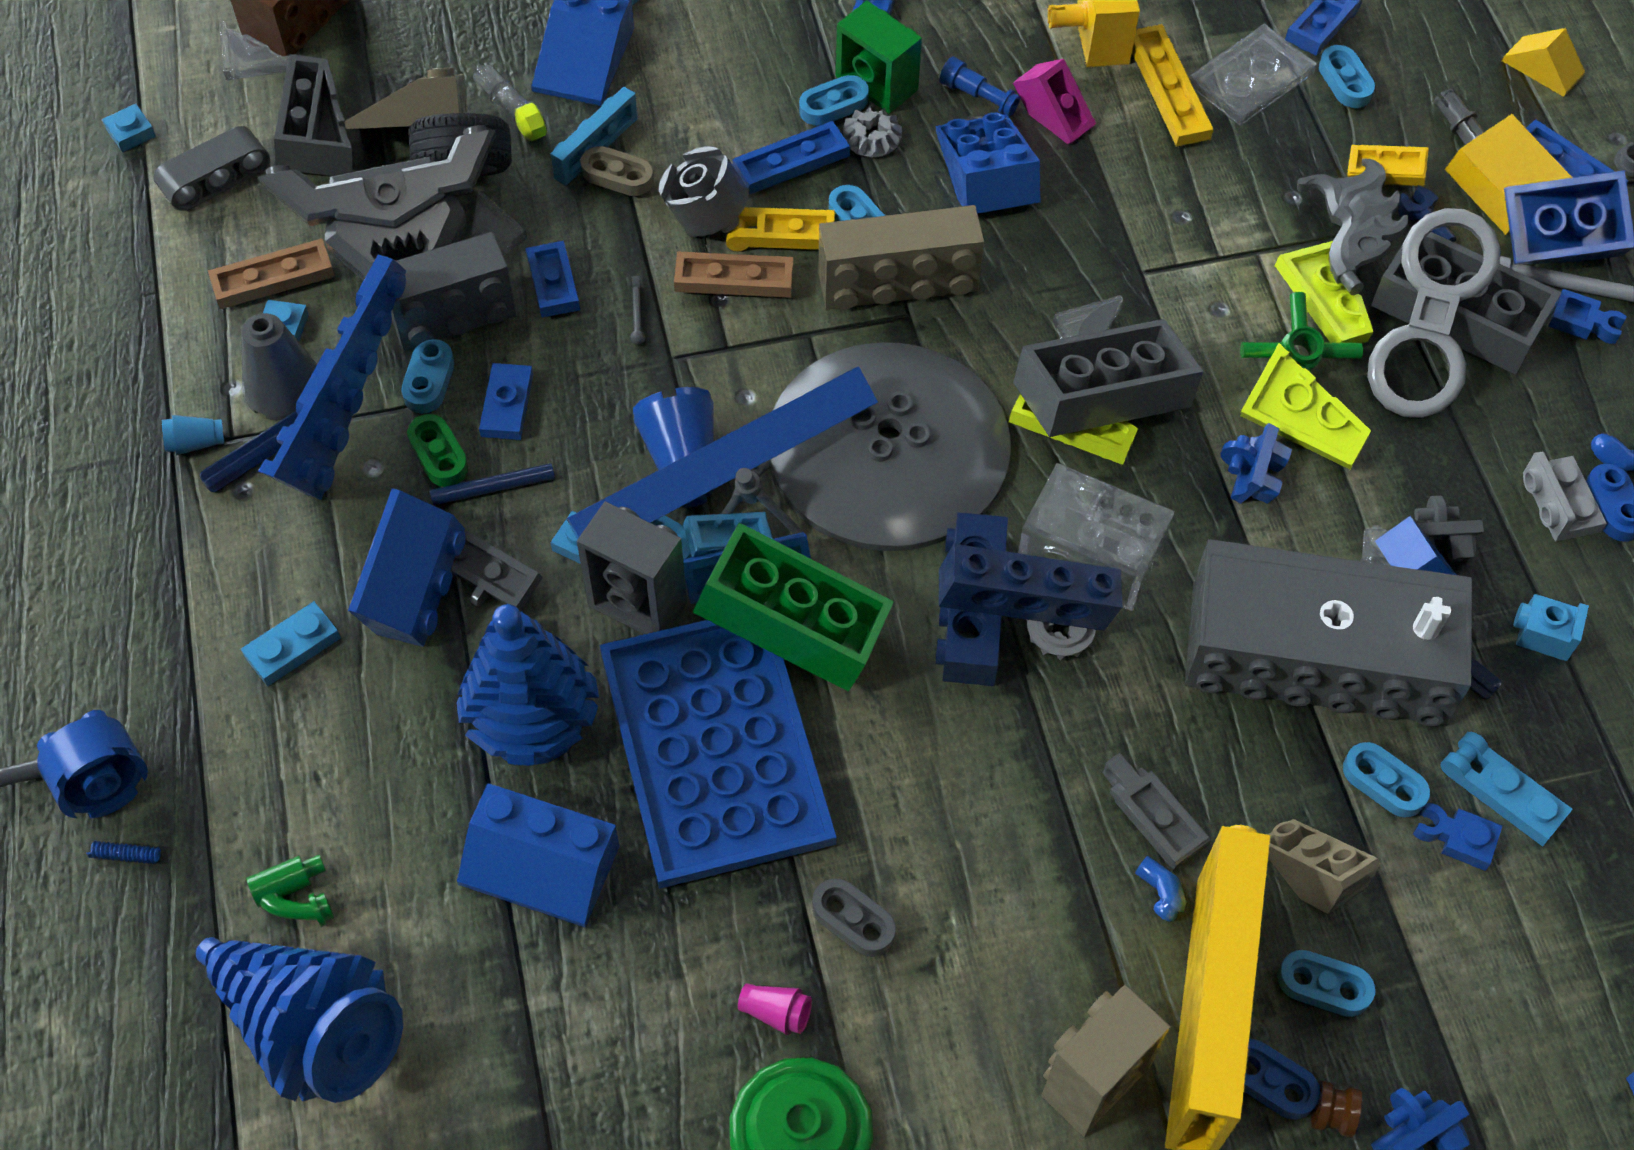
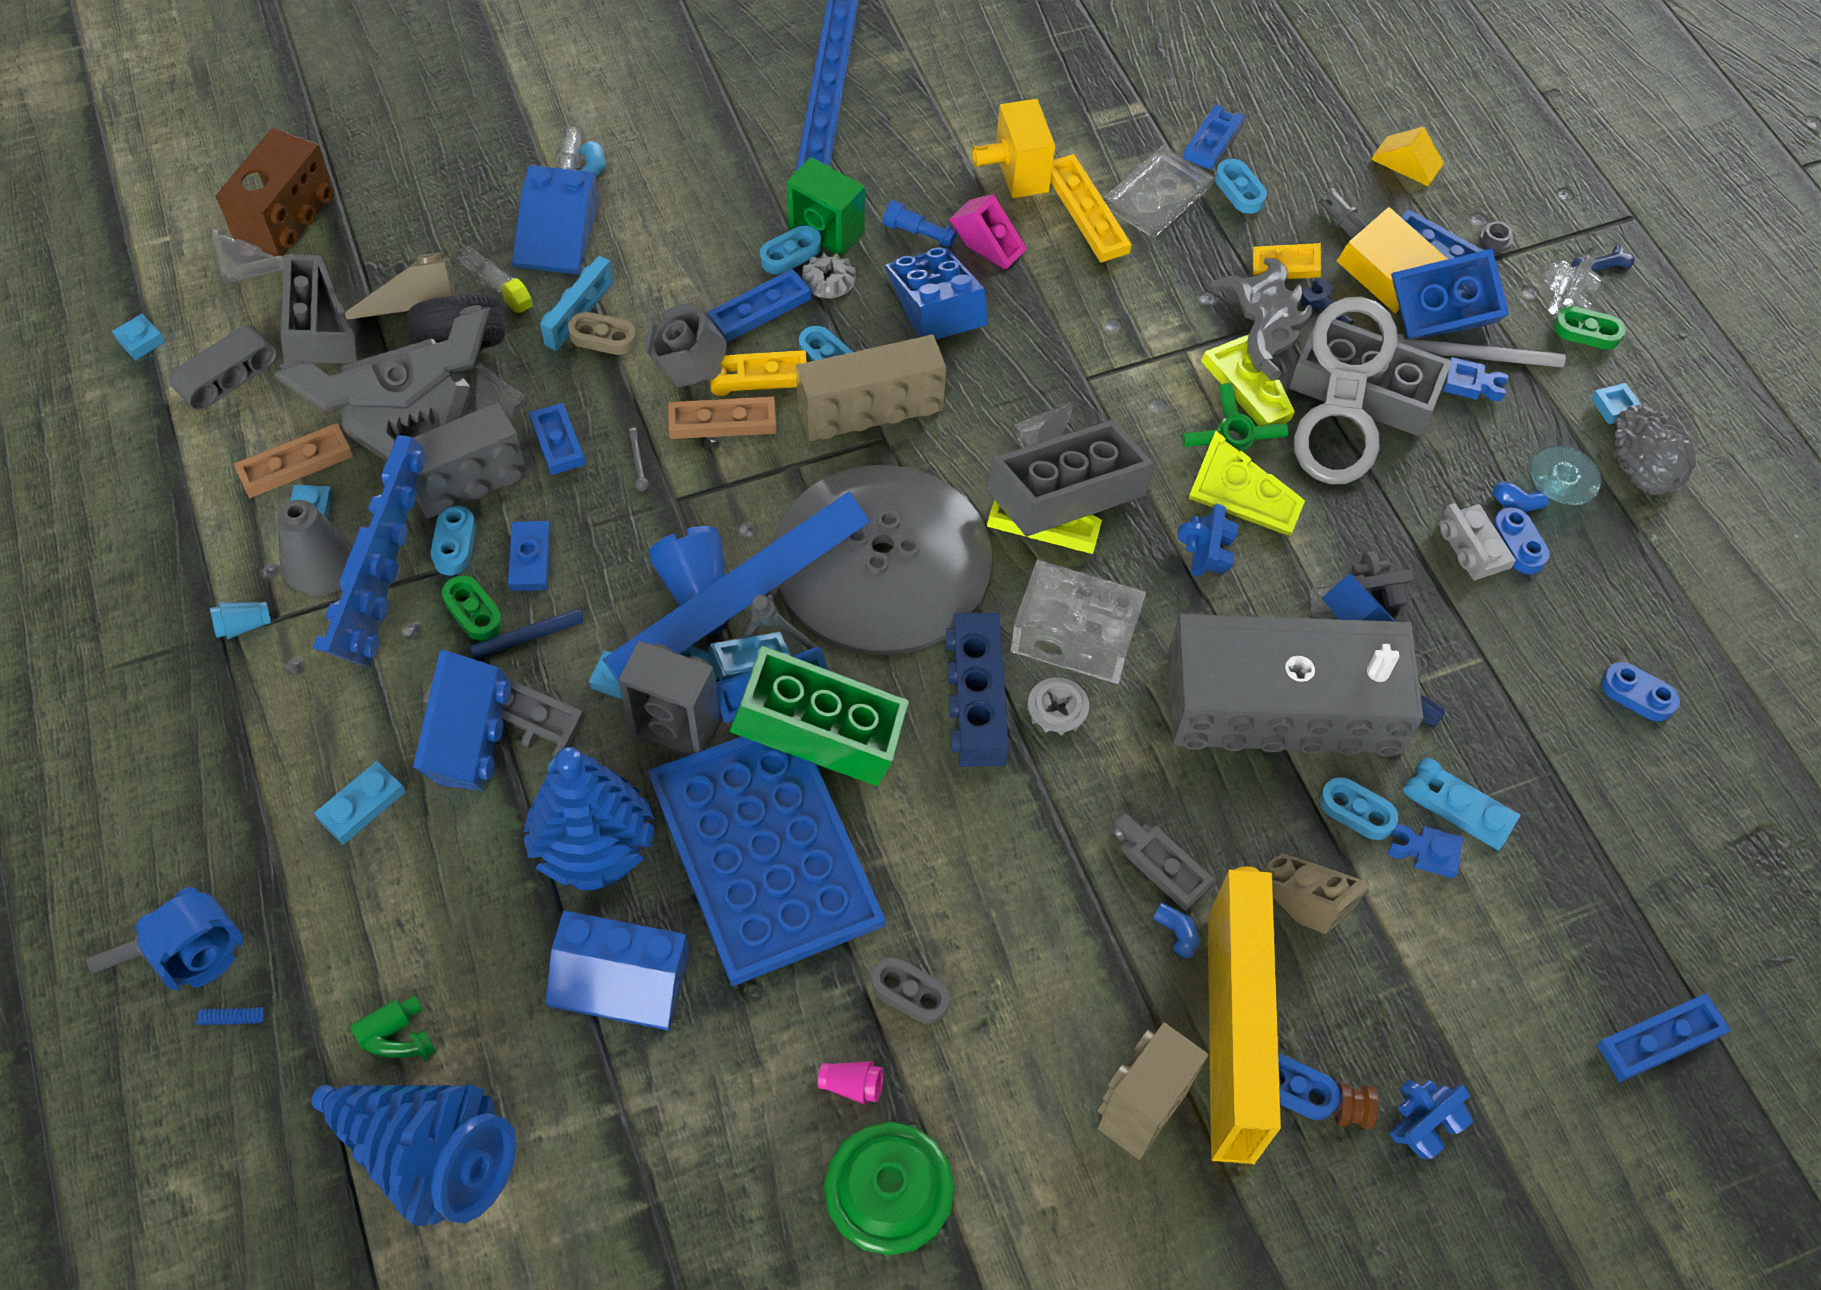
camera: 10 degrees left, 0 degrees up
dark blue axle [199,411,298,492] -> none
dark blue brick [939,544,1123,631] -> none
dark azure plate [1277,950,1375,1017] -> none
dark azure brick [1513,594,1589,661] -> none

